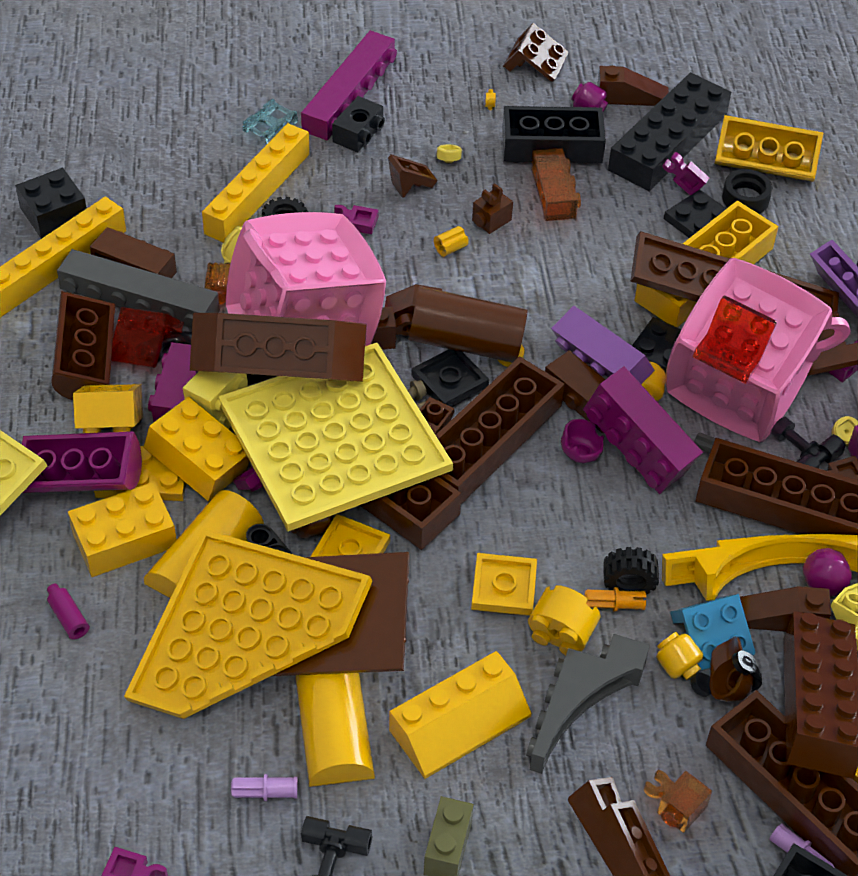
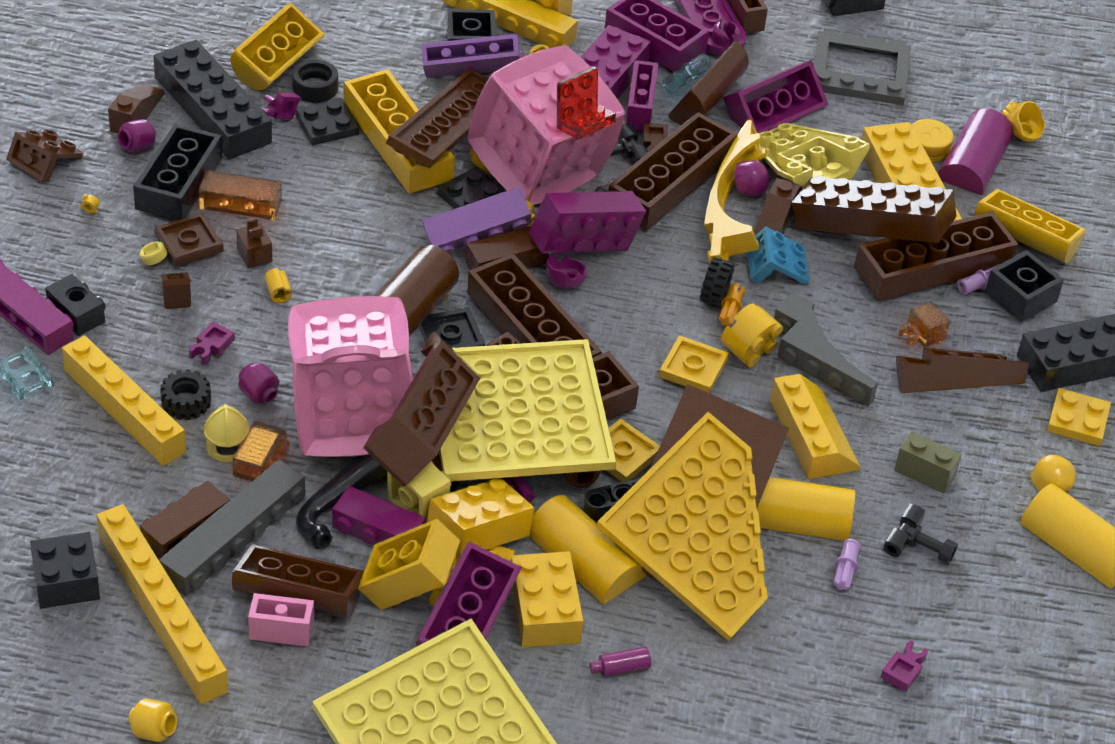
camera: 75 degrees left, 5 degrees down
clear red bracket [111,307,184,368] -> none
yellow head [656,632,703,680] -> none
reddish brown cap [690,636,762,702] -> none
none -> reddish brown plate [154,213,224,267]
none -> bright pink brick [248,593,314,647]

